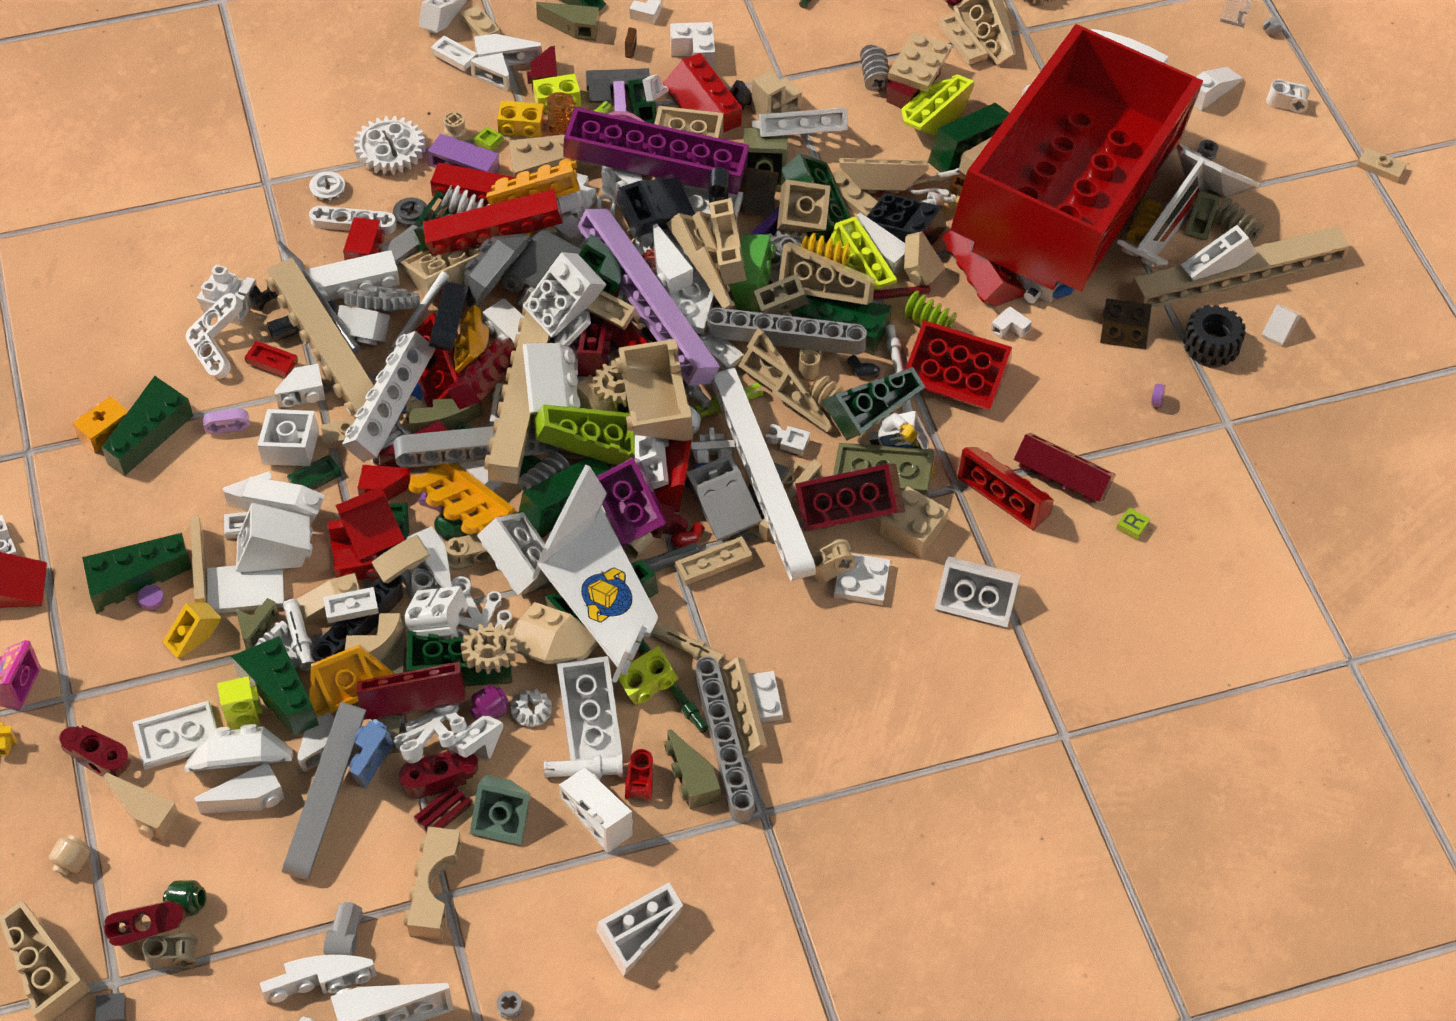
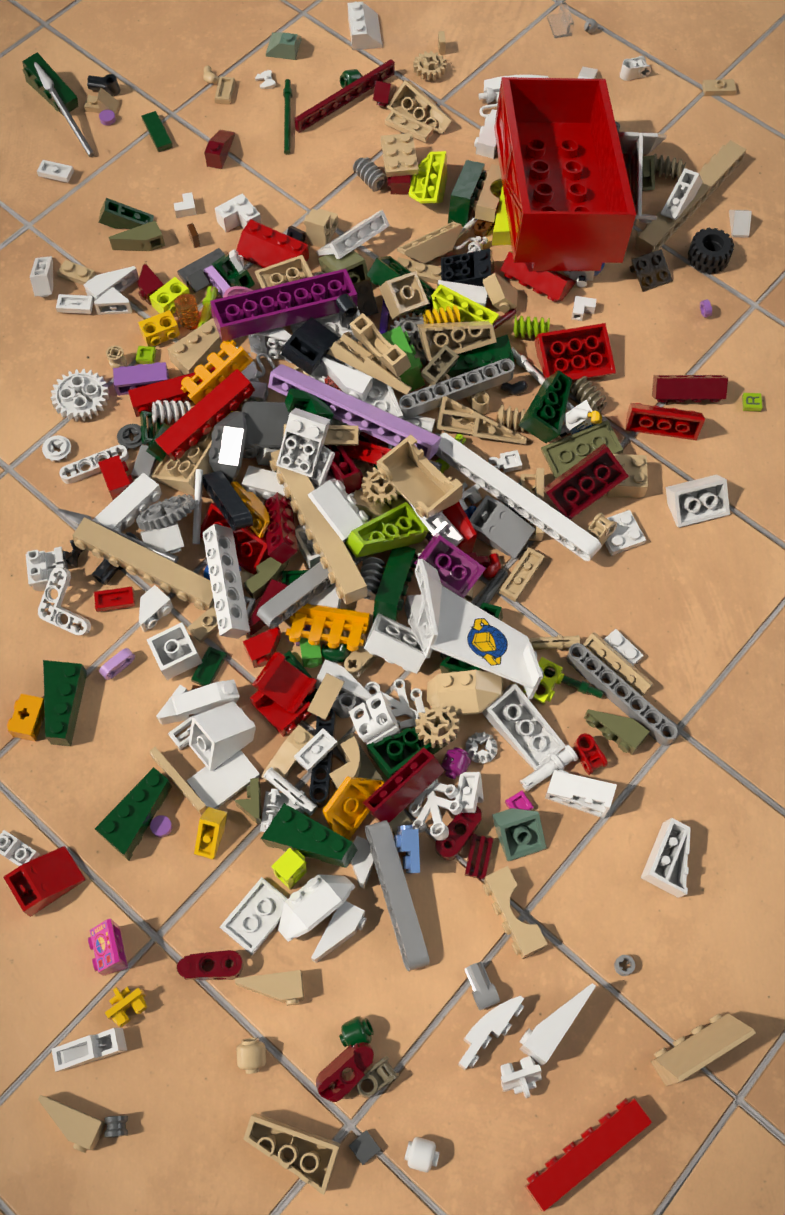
camera: 30 degrees left, 10 degrees up
none -> bright green brick [299,638,323,668]
none -> dark pink tile [505,790,534,811]
none -> dark tan piece [570,376,607,413]

